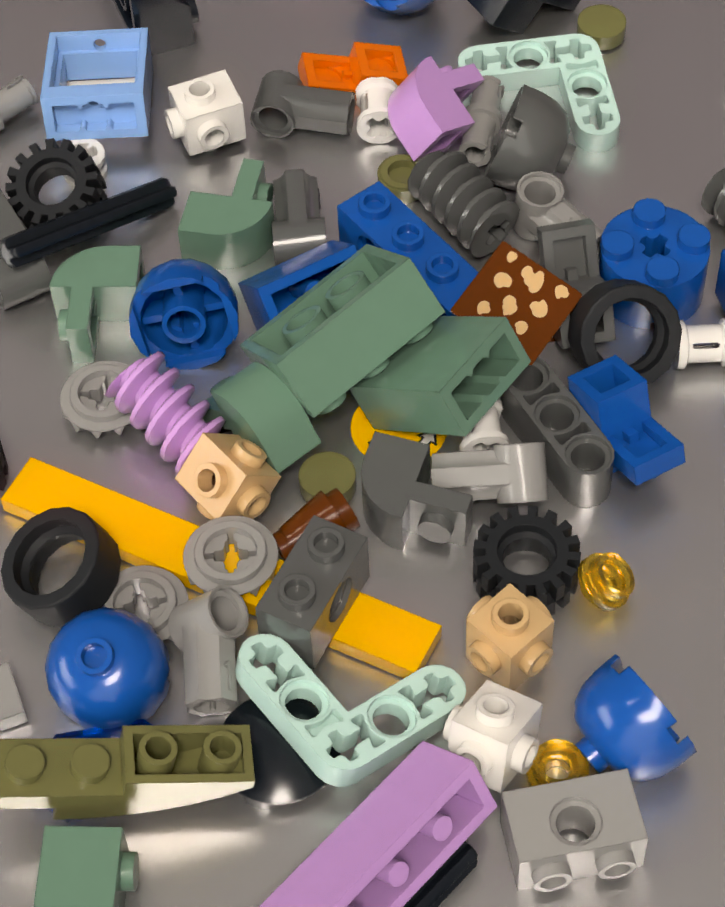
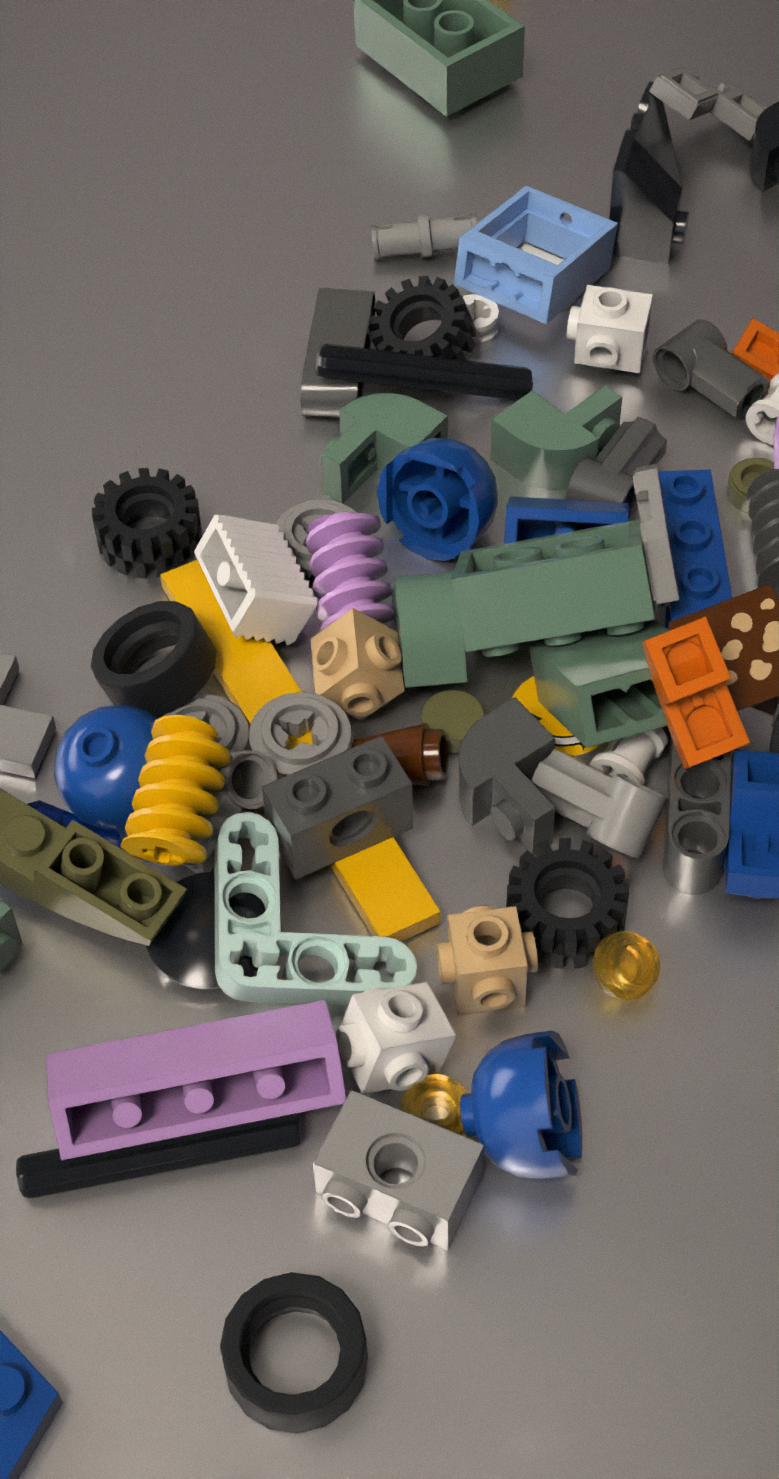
camera: 35 degrees right, 0 degrees up
none -> yellow piece [120,715,232,865]
none -> white brick [194,515,318,645]
none -> light grey tile [633,464,679,604]
none -> orange slope [642,617,750,769]

